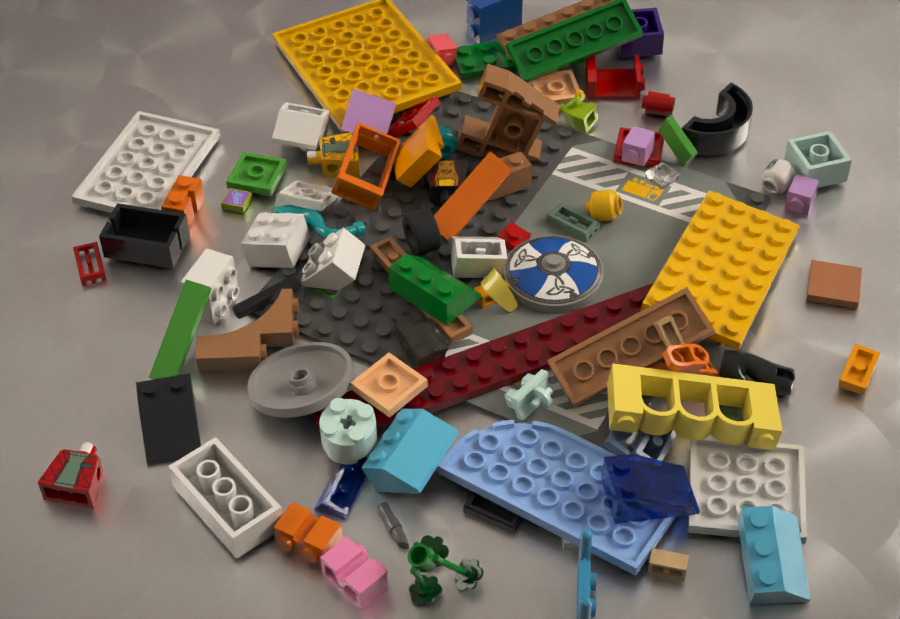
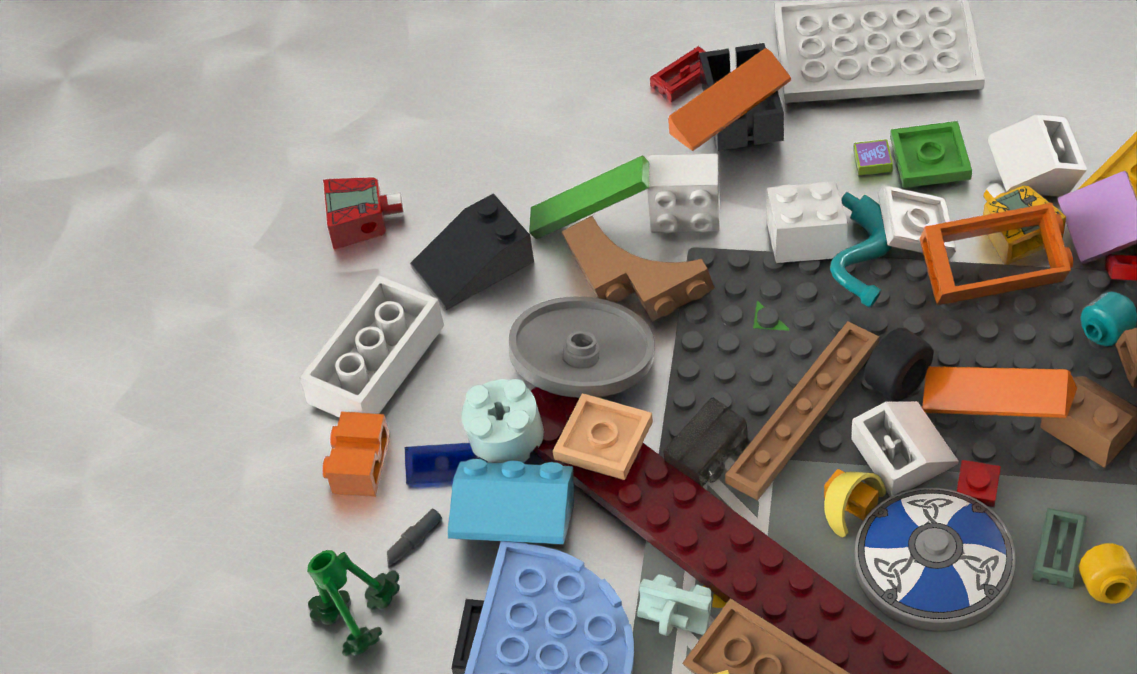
camera: 75 degrees right, 5 degrees up
orange brick [161,175,205,228] -> none
black axle [232,275,301,319] -> none
white slope [301,227,365,290] -> none
bright pink brick [320,537,388,610] -> none
green slope [388,254,481,326] -> none
light orange slope [394,115,444,188] -> none
torso [424,160,469,207] -> none
none -> orange slope [668,48,791,151]

